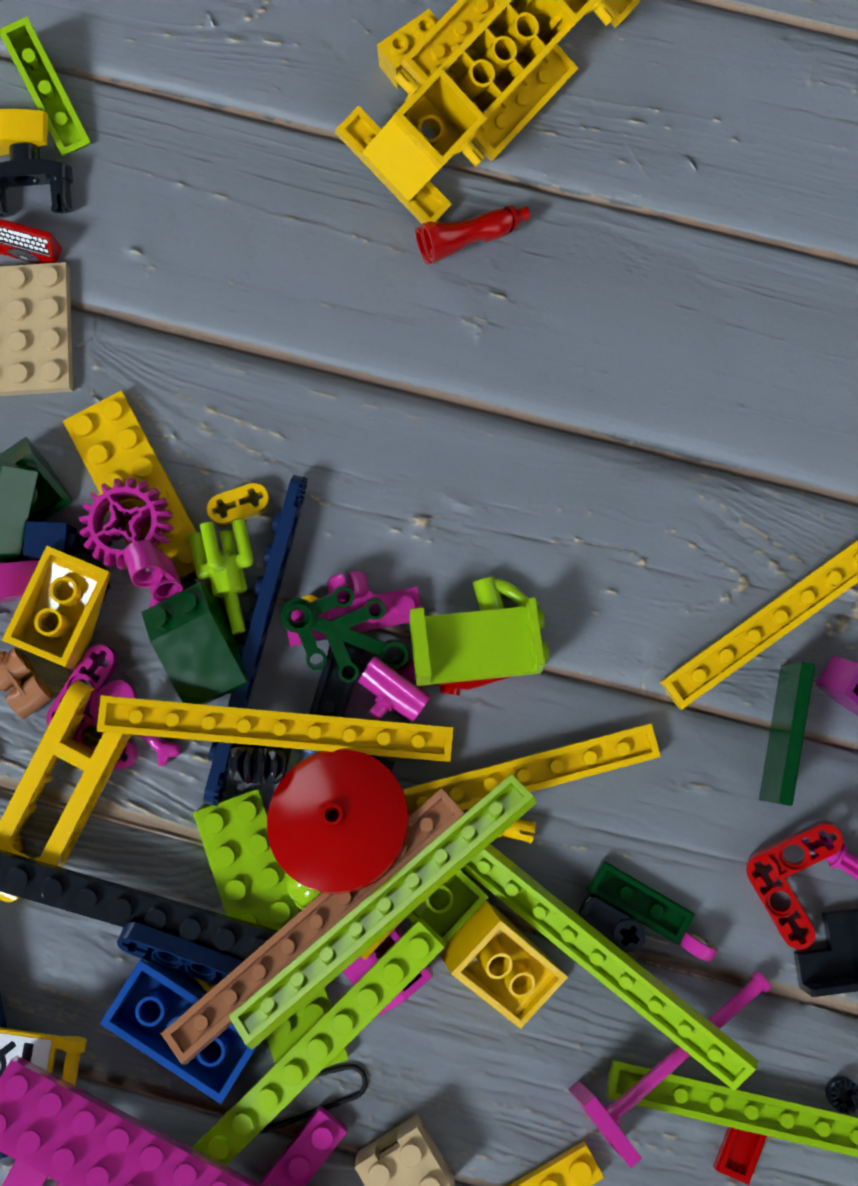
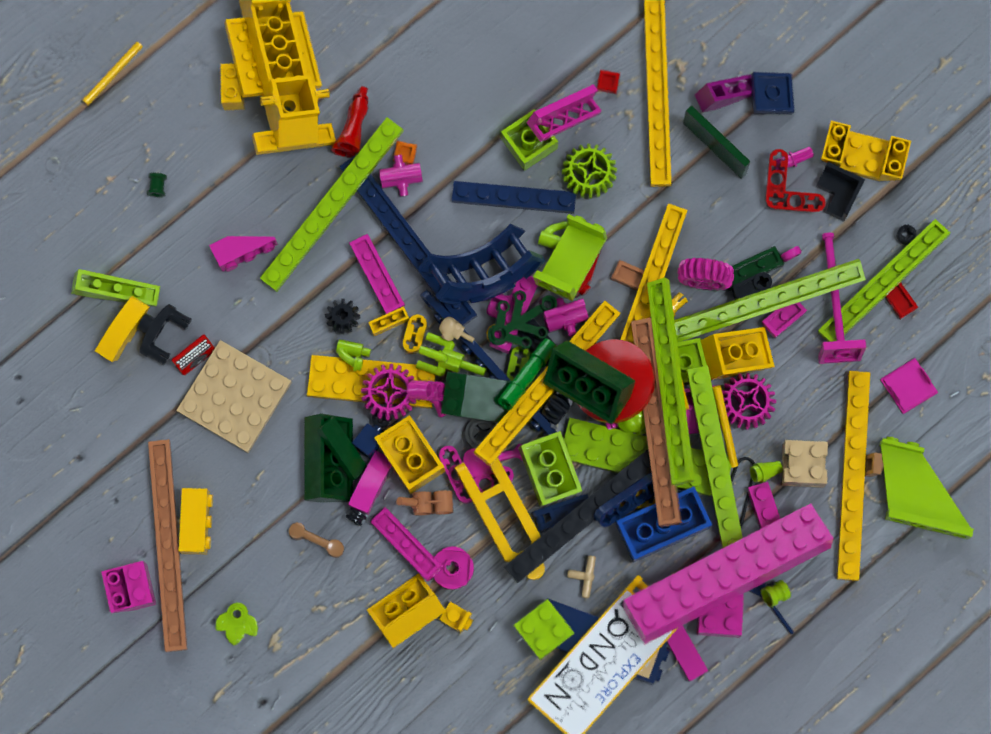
camera: 55 degrees left, 5 degrees down
none -> dark green bush [147,173,167,198]
none -> dark pink slope [209,236,278,272]
none -> lime plate [260,117,404,292]
none -> black gear [325,298,361,334]
none -> lime plant [336,339,371,372]
none -> dark blue plate [339,155,477,326]
none -> dark pink plate [349,234,405,314]
none -> yellow piece [368,306,409,337]
none -> dark pink pin [379,155,423,197]
none -> orange tile [393,141,417,165]
none -> dark blue fence [418,224,546,304]
none -> tan piece [439,317,475,343]
none -> dark blue plate [452,181,576,214]
none -> dark grey gear [465,419,496,448]
none -> green piece [498,339,556,410]
none -> lime brick [501,109,558,171]
none -> lime beam [507,346,530,381]
none -> lime slope [518,431,582,507]
none -> dark pink fence [526,84,602,142]
none -> dark blue plate [531,494,589,533]
none -> dark green slope [543,340,636,424]
none -> lime gear [562,143,617,199]
none -> tan piece [567,555,596,598]
none -> red tile [597,70,620,94]
none -> nougat tile [611,260,644,291]
none -> dark pink gear [677,257,734,291]
none -> yellow bar [713,385,738,468]
none -> dark pink gear [722,373,776,430]
none -> lime cone [750,461,783,483]
none -> dark pink plate [762,302,807,338]

